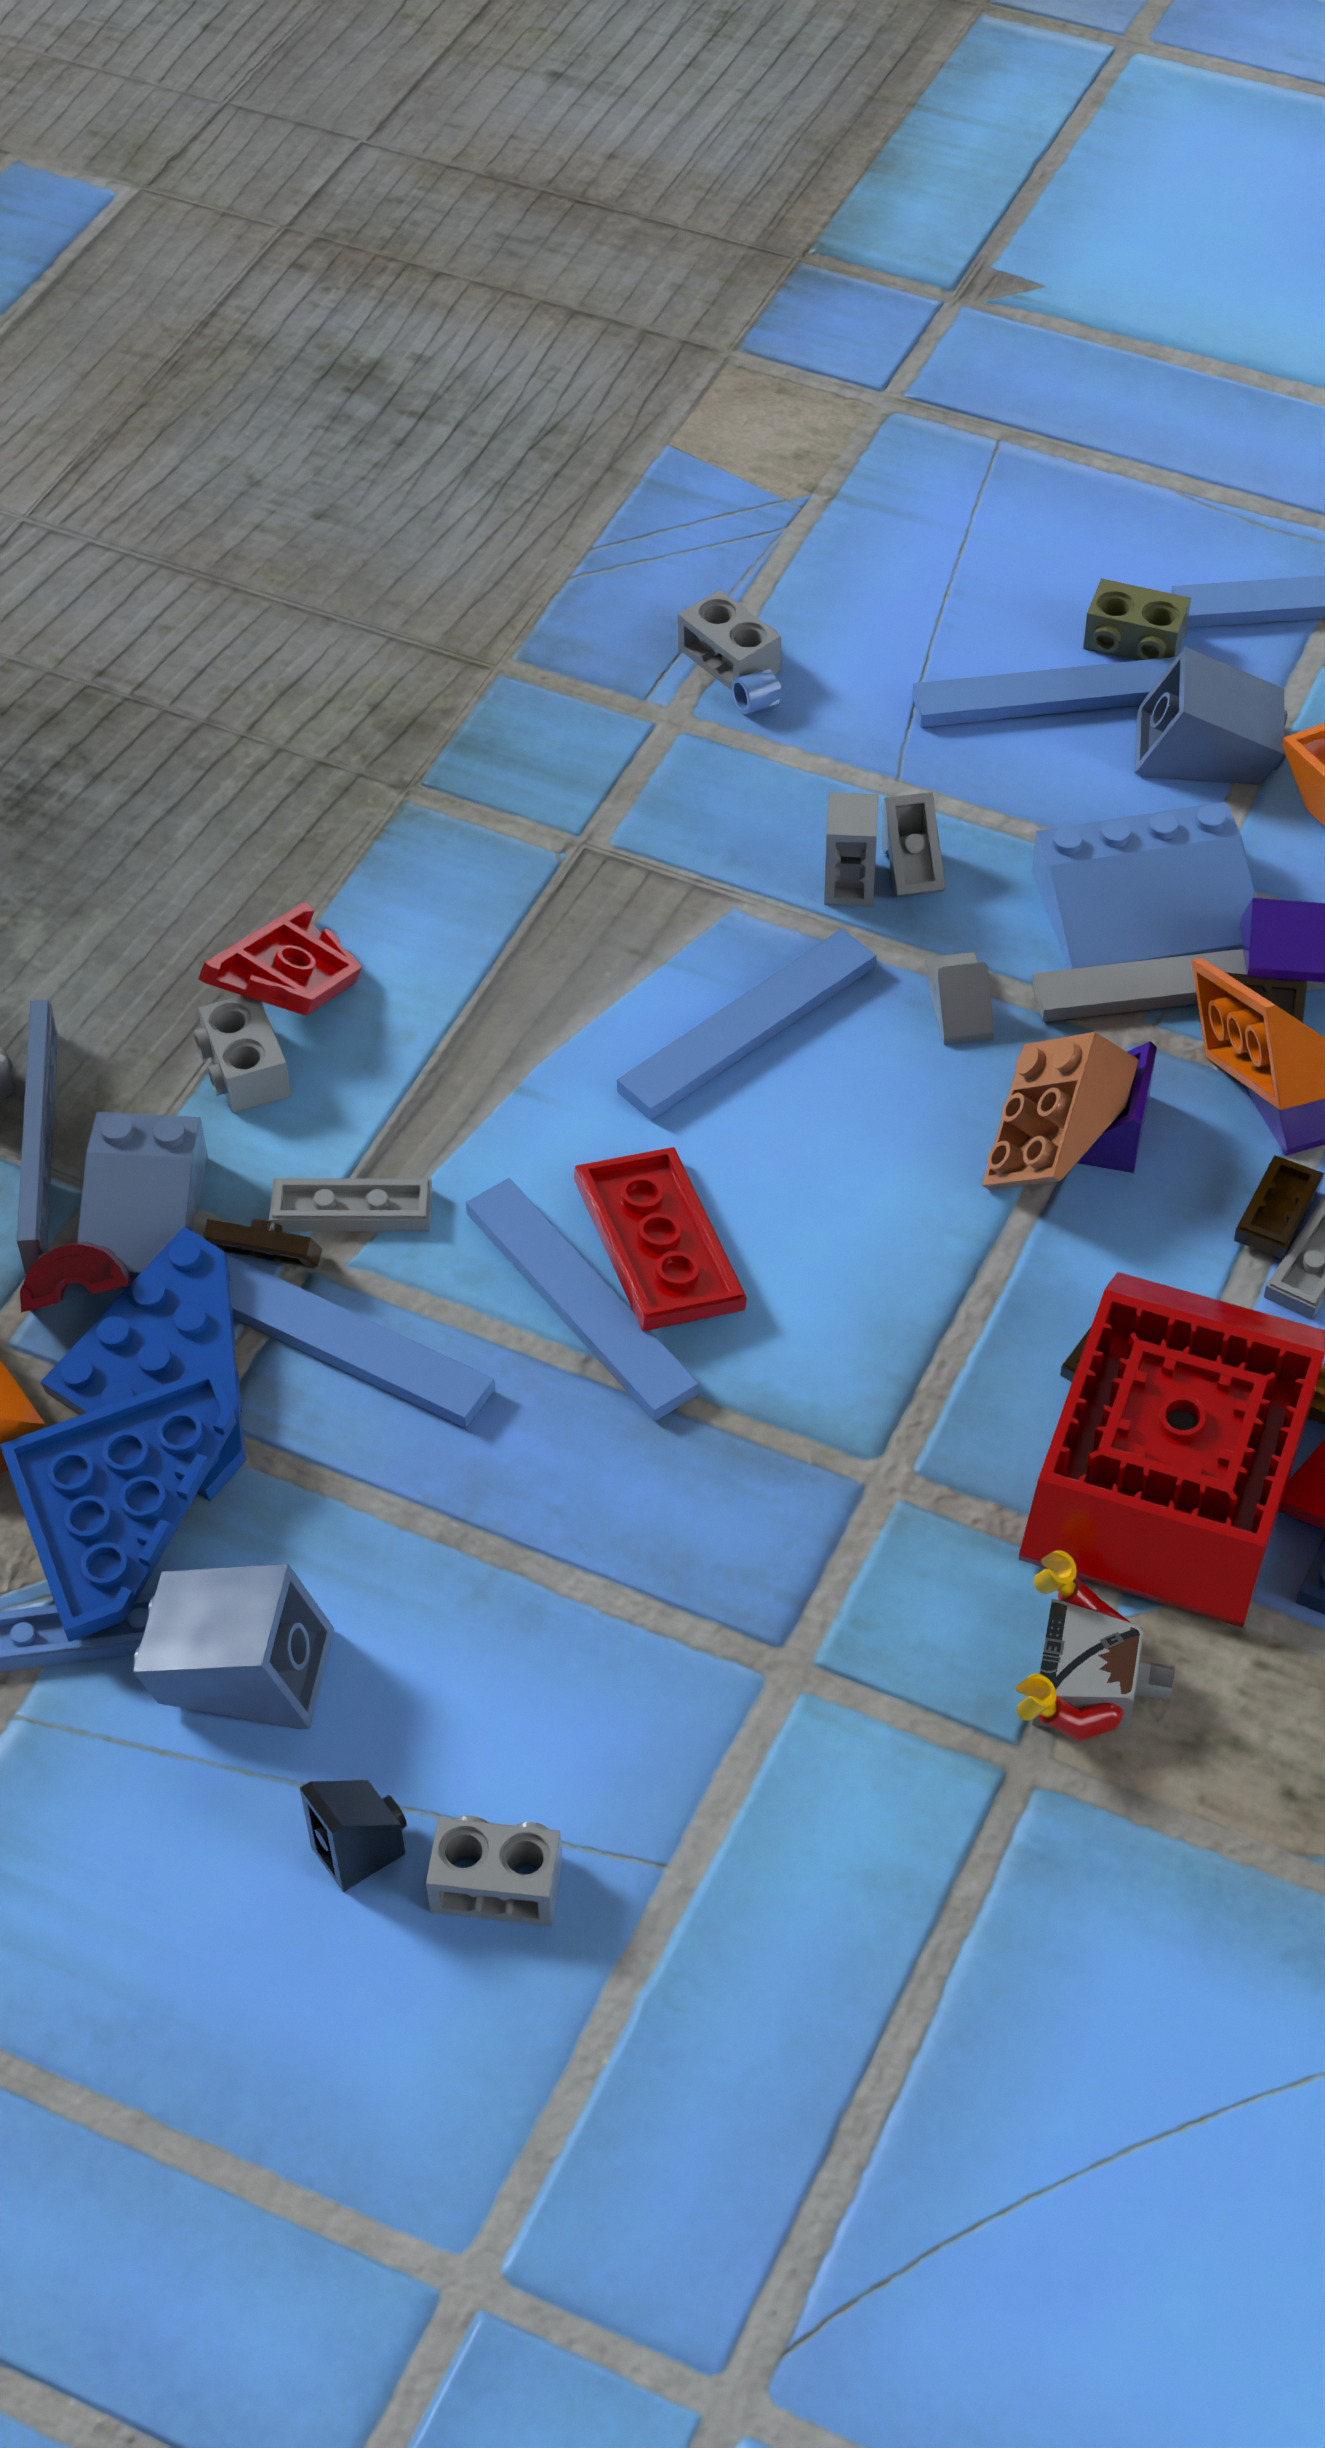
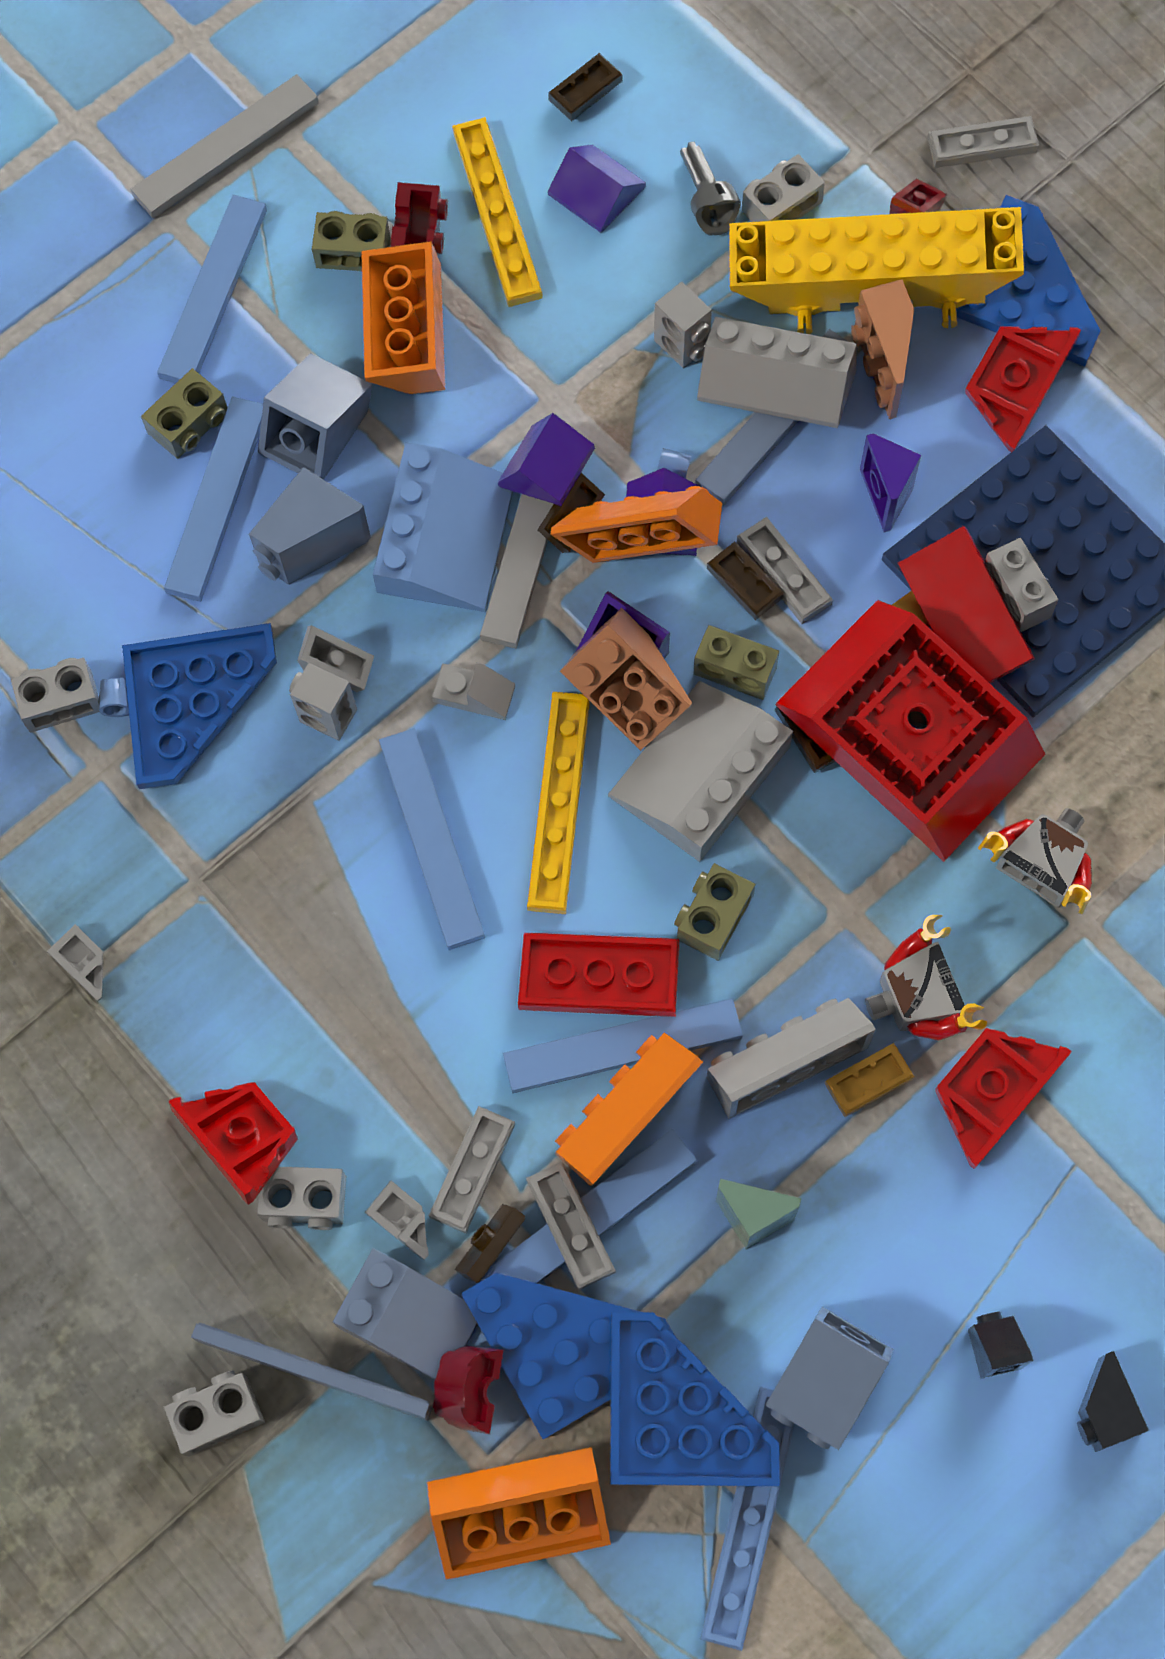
camera: 65 degrees left, 20 degrees up
light grey brick [426,1816,562,1926] -> none
none -> light grey slope [47,924,103,1001]
none -> blue plate [122,623,277,790]
none -> sand blue slope [249,467,371,585]
none -> light grey slope [364,1181,429,1260]
none -> light grey tile [526,1161,616,1290]
none -> yellow tile [527,691,590,914]
none -> orange slope [555,1032,703,1186]
none -> light grey slope [608,681,793,862]
none -> olive brick [674,863,756,961]
none -> olive brick [694,625,779,700]
none -> light grey slope [706,998,876,1119]
none -> sand green slope [716,1179,801,1249]
none -> pearl gold plate [824,1043,915,1117]
none -> torso [865,915,987,1041]
none -> red wing [935,1028,1072,1170]
none -> black slope [1077,1351,1149,1452]

